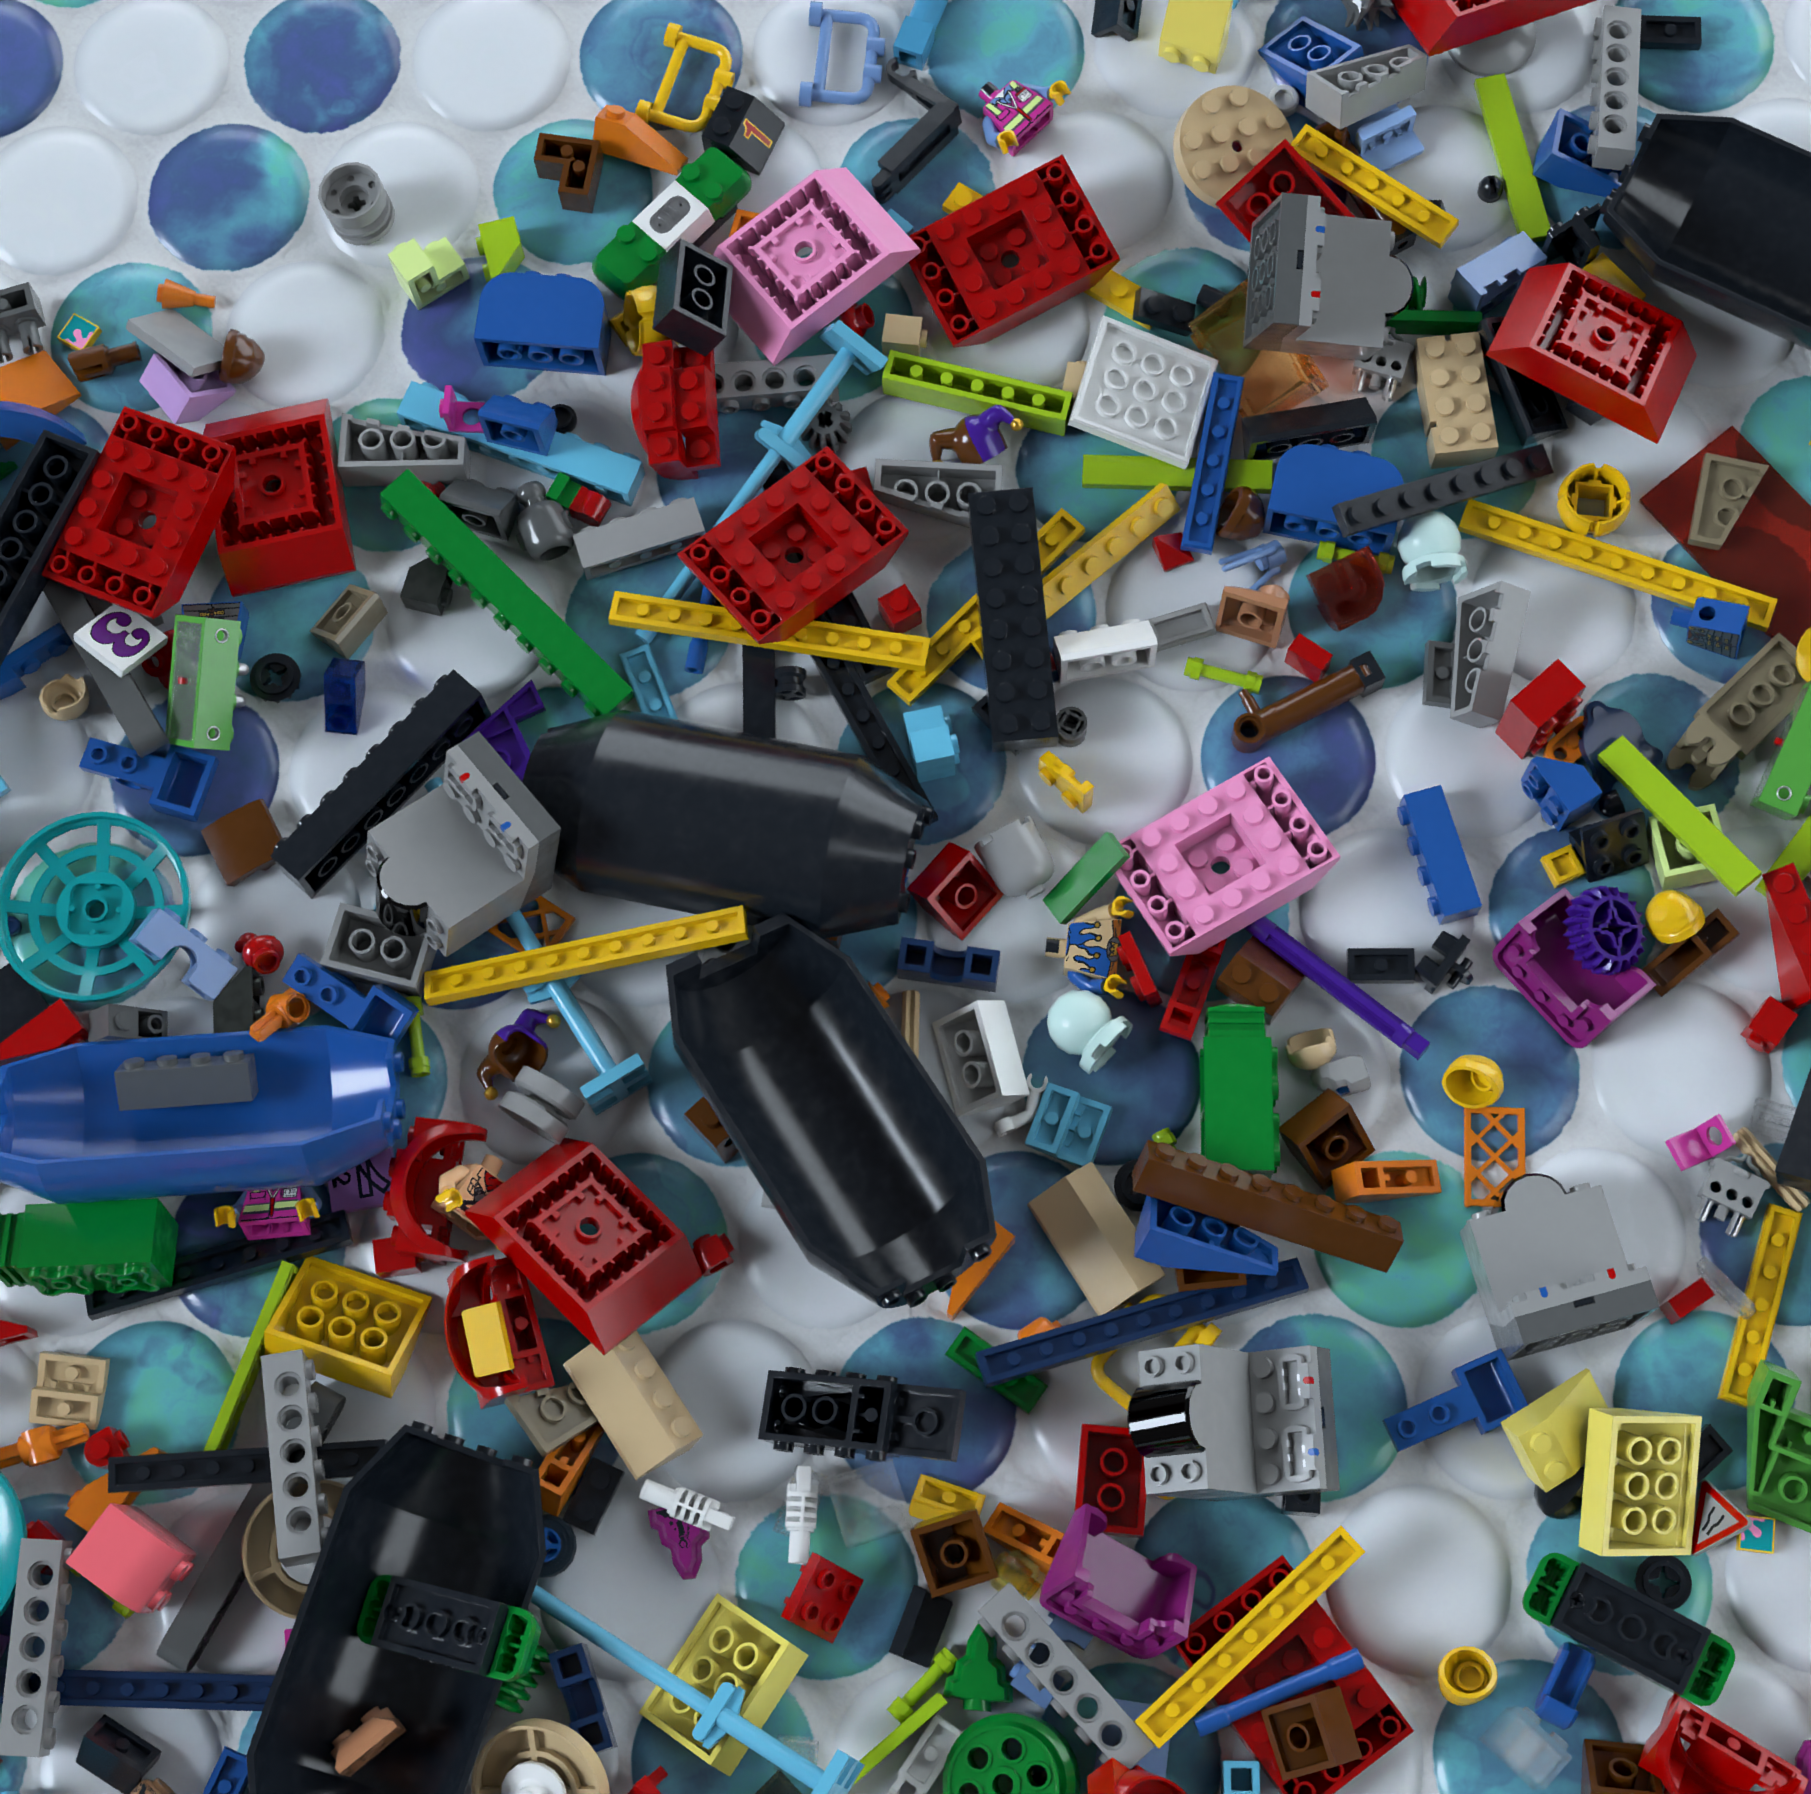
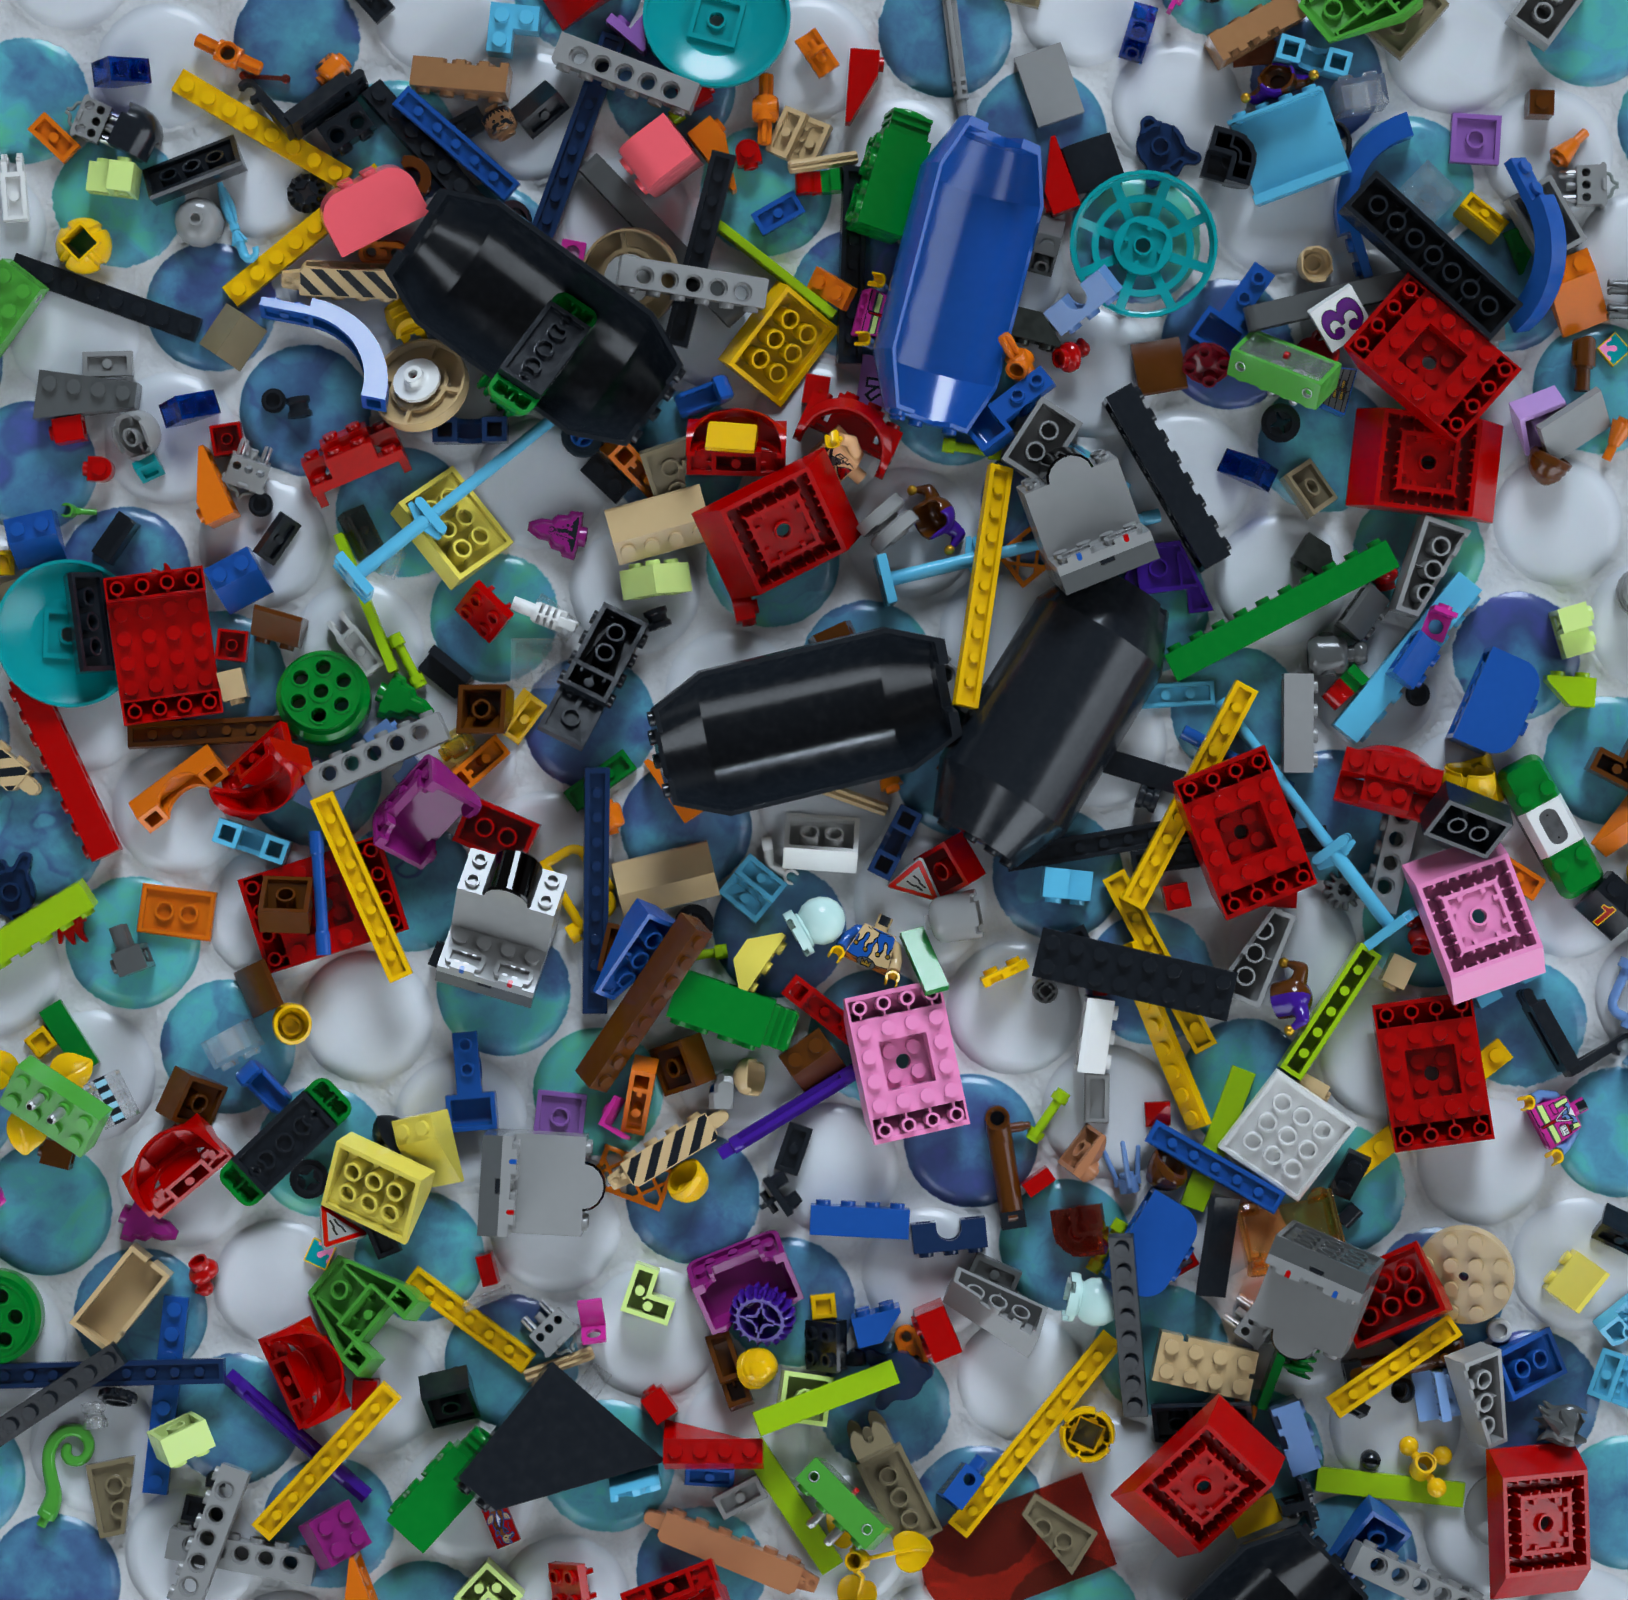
camera: 100 degrees right, 15 degrees up
dark grey brick [114,1050,259,1111] -> none
nougat slope [330,1706,407,1777] -> none
white hinge [639,1479,735,1532] -> none
red plate [1116,931,1163,1008] -> none
none -> reddish brown slope [233,959,284,1018]
none -> medium lavender tile [534,1089,587,1134]
none -> dark pink bracket [598,1095,631,1140]
none -> tan hinge [607,1109,729,1190]
none -> yellowish green brick [619,558,692,601]
none -> yellowish green brick [620,1260,676,1326]
none -> black wheel [643,605,672,632]
none -> blue animal [674,375,734,419]
none -> light yellow slope [733,933,787,993]
none -> blue plate [751,190,806,237]
none -> tan axle [787,151,858,174]
none -> leg [794,168,841,196]
none -> orange plate [807,266,857,311]
none -> piece [887,857,940,900]
none -> dark blue arch [911,1215,988,1258]
none -> dark red dish [1182,342,1230,388]
none -> black plate [1391,1378,1415,1403]
none -> yellow piece [1399,1436,1452,1498]

